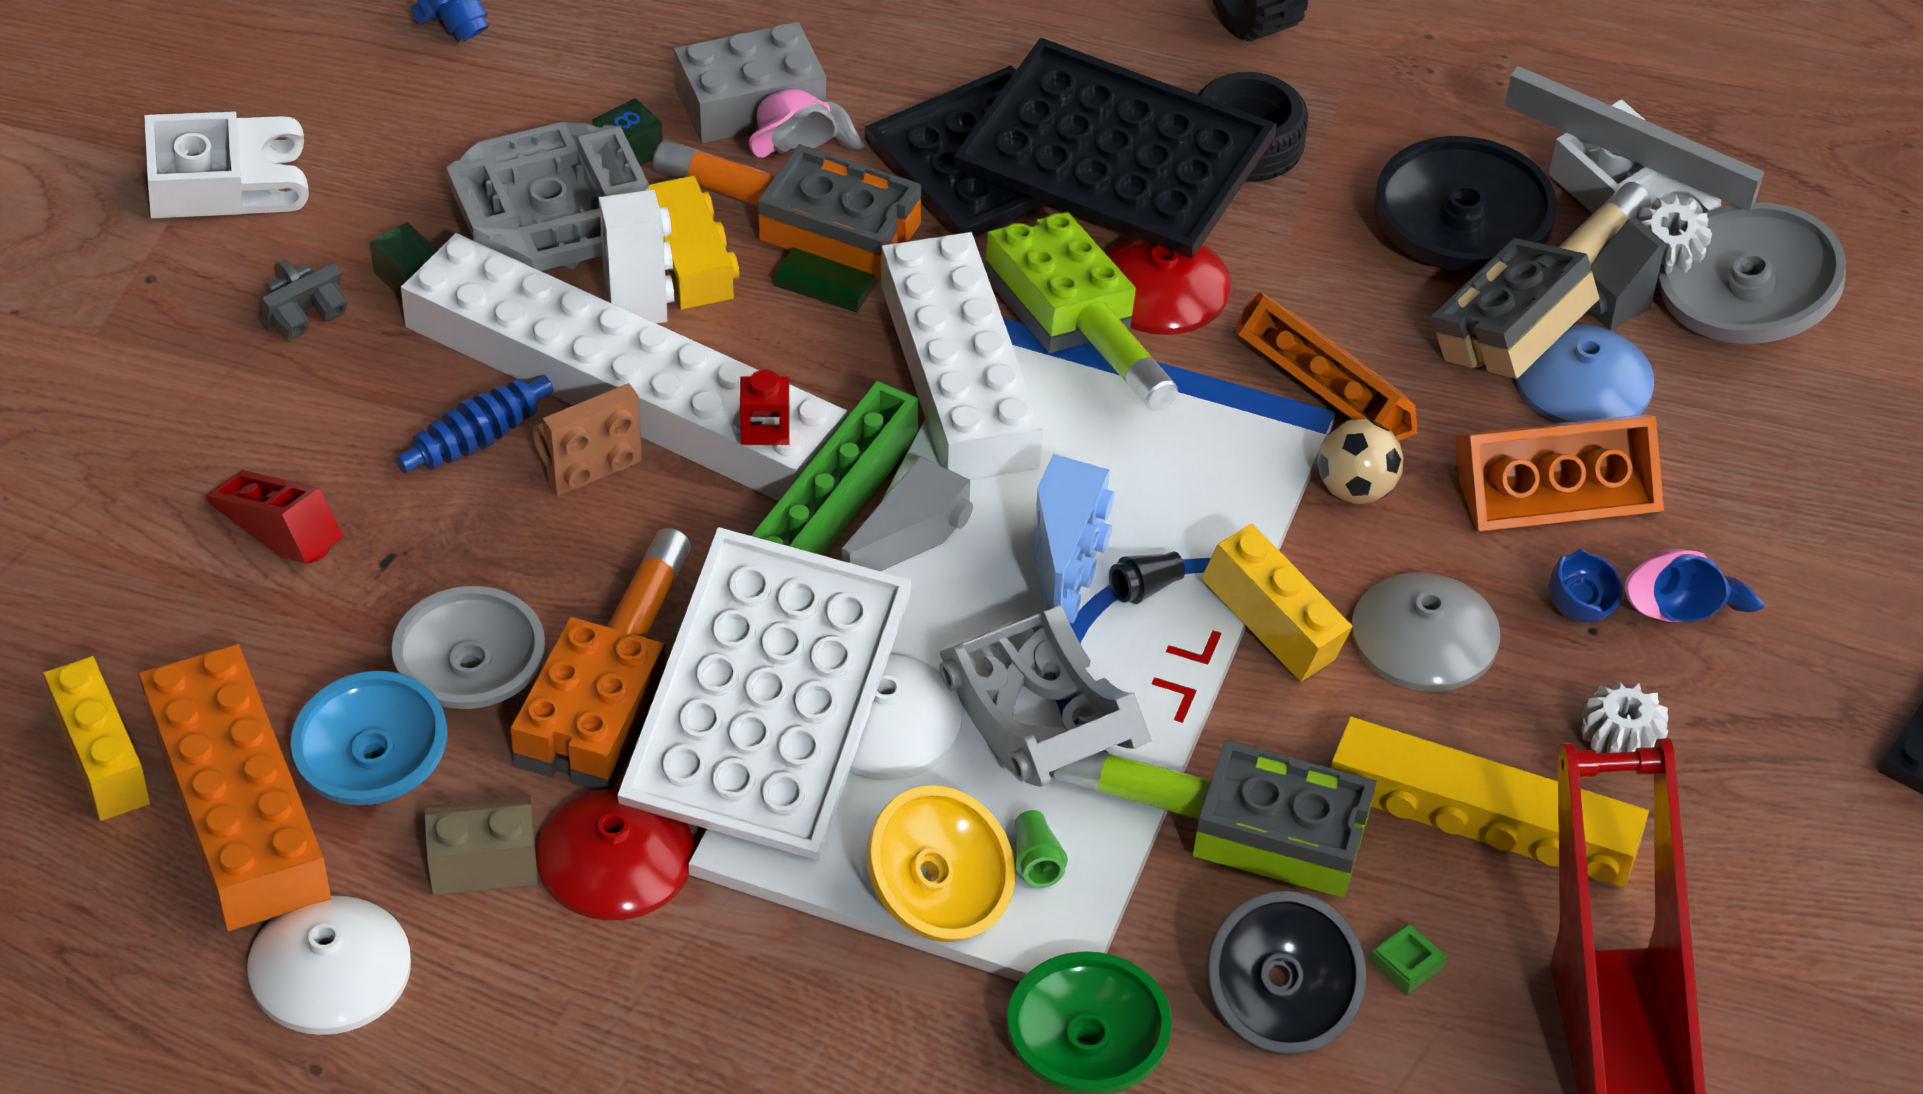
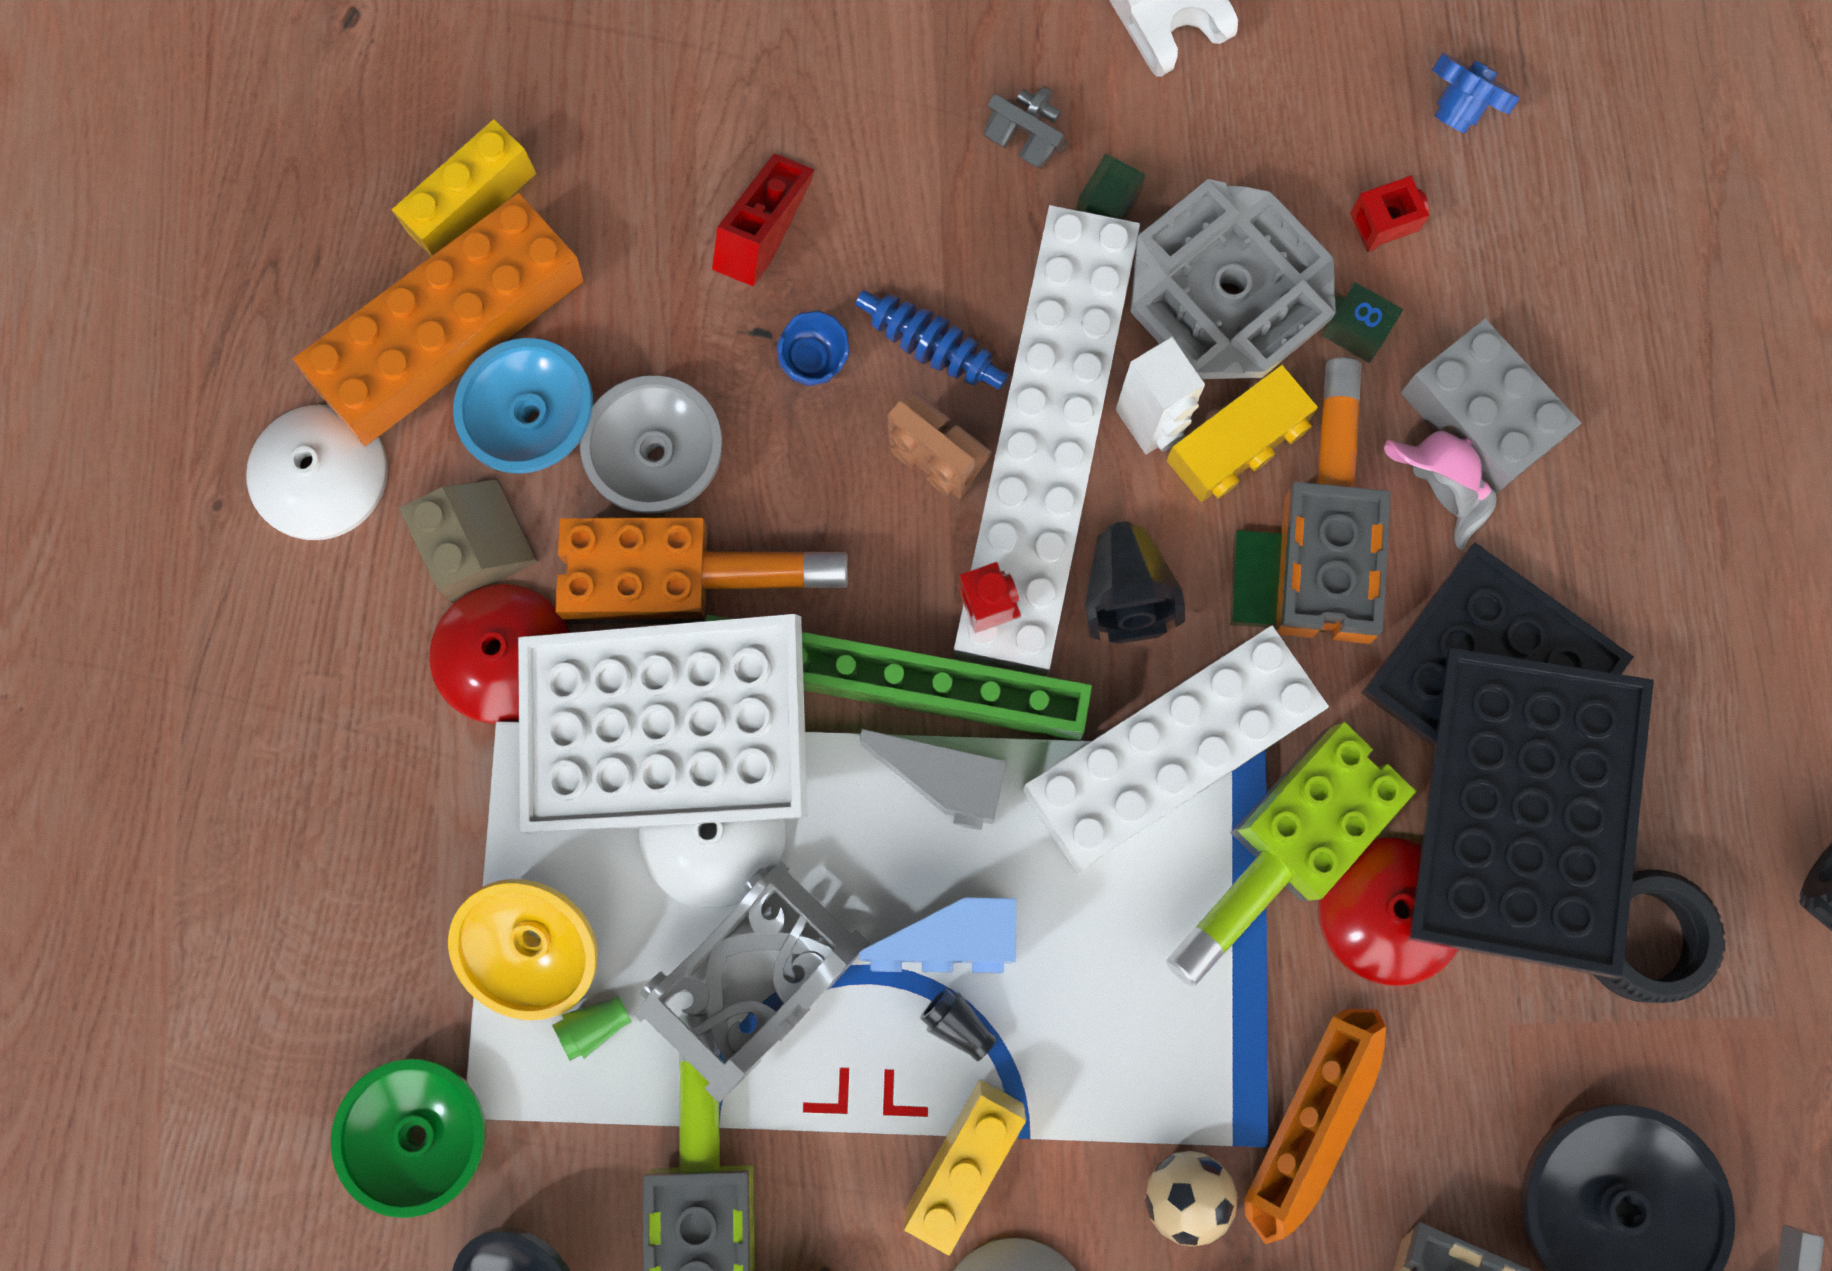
camera: 75 degrees right, 30 degrees up
none -> blue hair [776,310,850,387]
none -> black cone [1085,521,1185,644]
none -> red brick [1350,175,1430,253]

